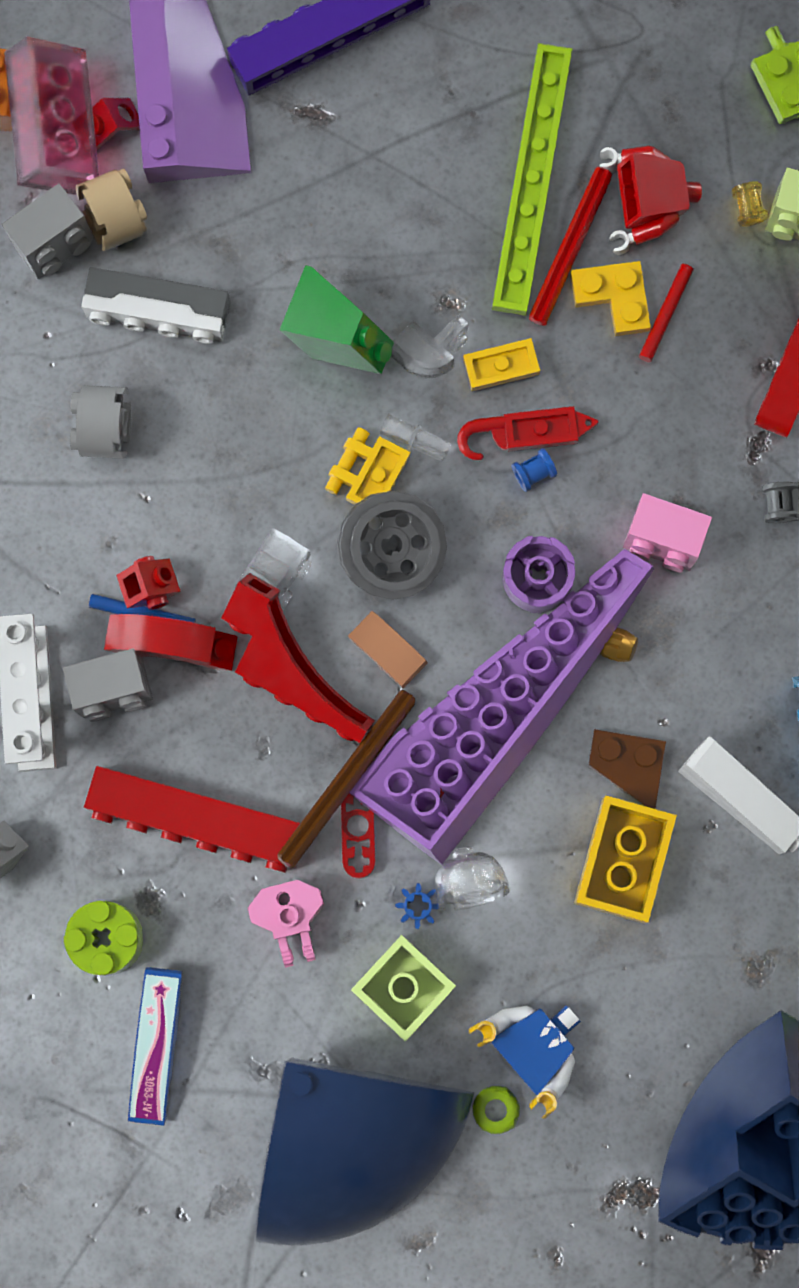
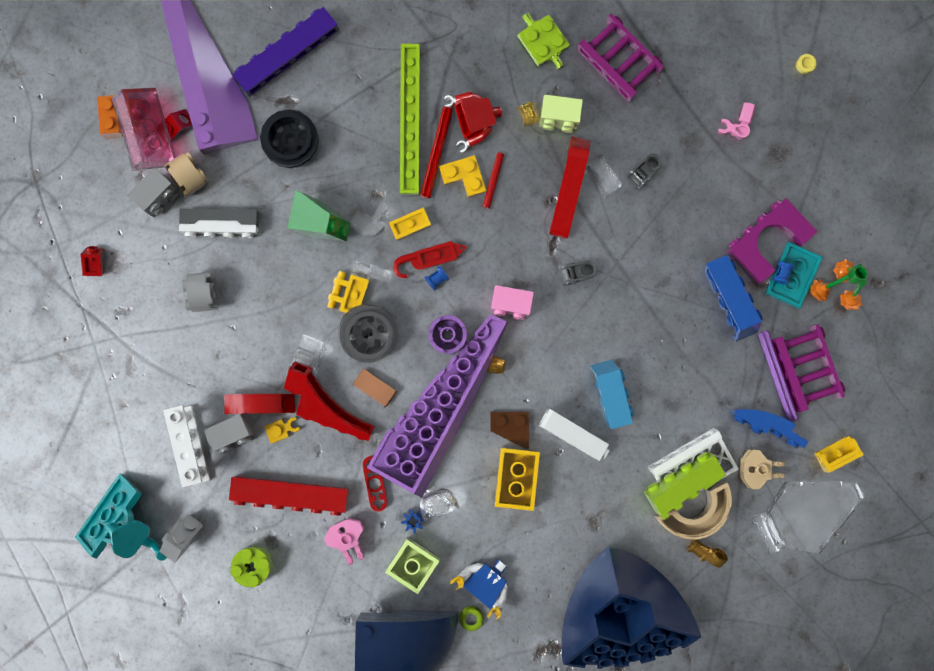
camera: 15 degrees left, 5 degrees up
blue bar [89,594,196,623] -> none
red brick [116,556,181,610] -> none
slope [128,967,183,1126] -> none
reddish brown axle [278,690,416,868] -> none
none -> black wheel [260,109,319,169]
none -> yellow plate [264,417,301,444]

